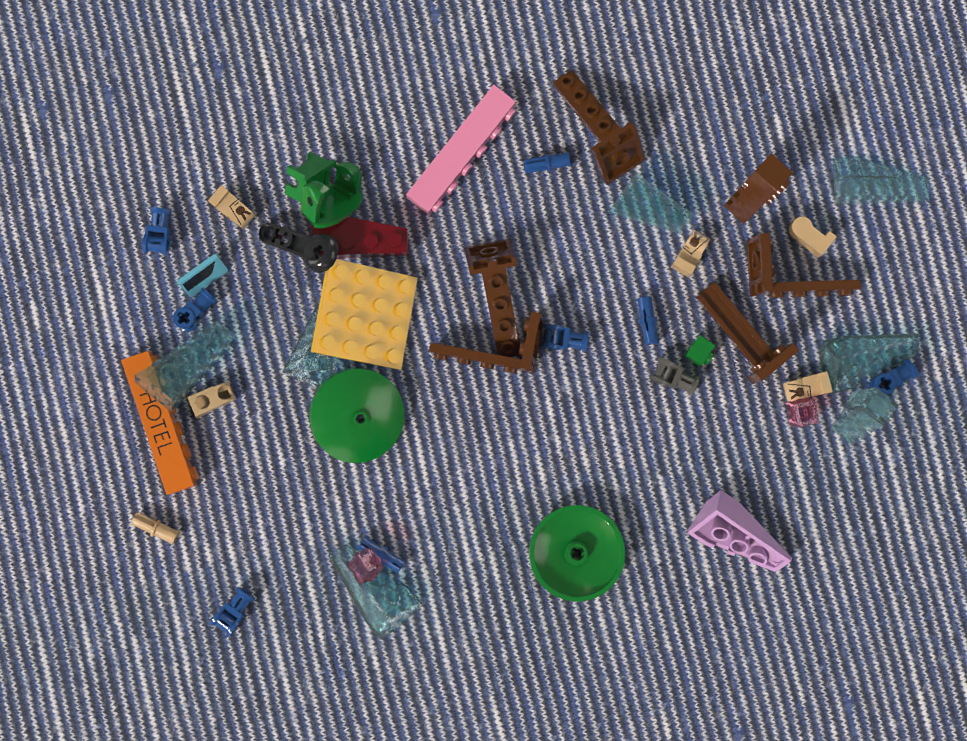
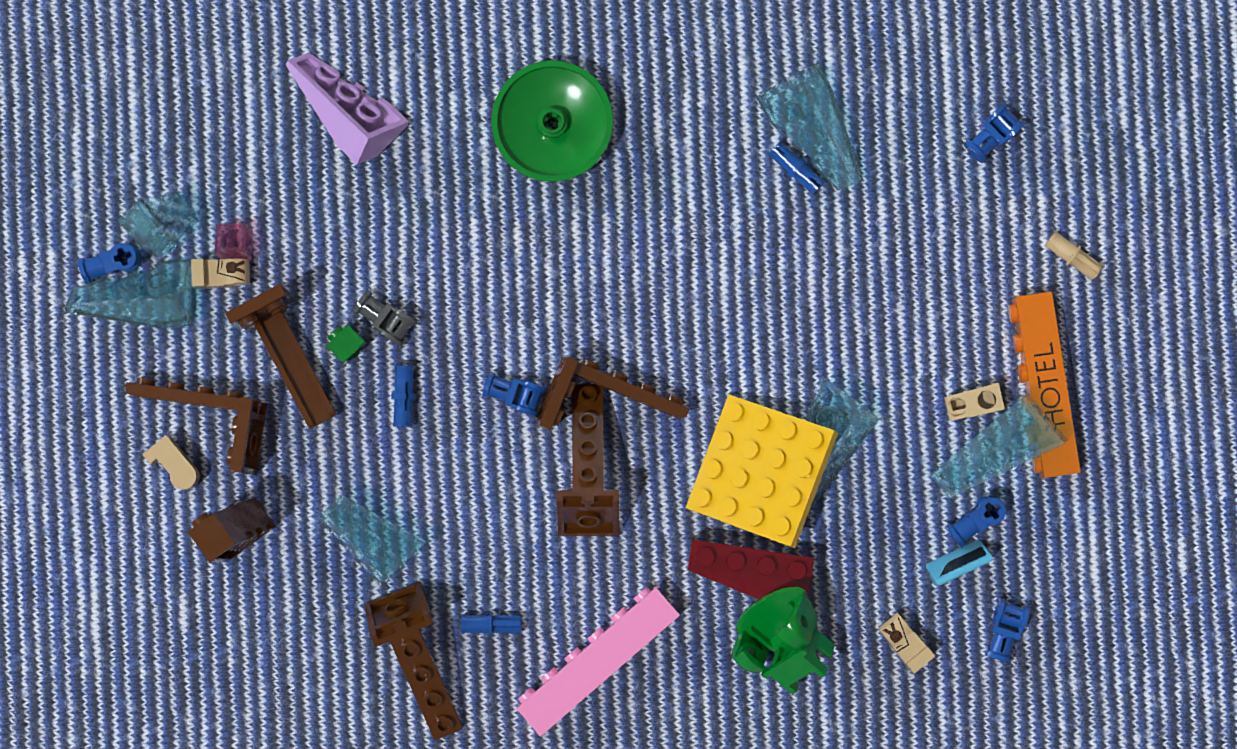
camera: 170 degrees left, 0 degrees up
black beam [258,222,339,273] -> none
green dish [309,368,405,463] -> none
clear pink plate [348,548,383,585] -> none
tan leg [671,230,710,278] -> none
clear light blue wedge [833,157,929,205] -> none

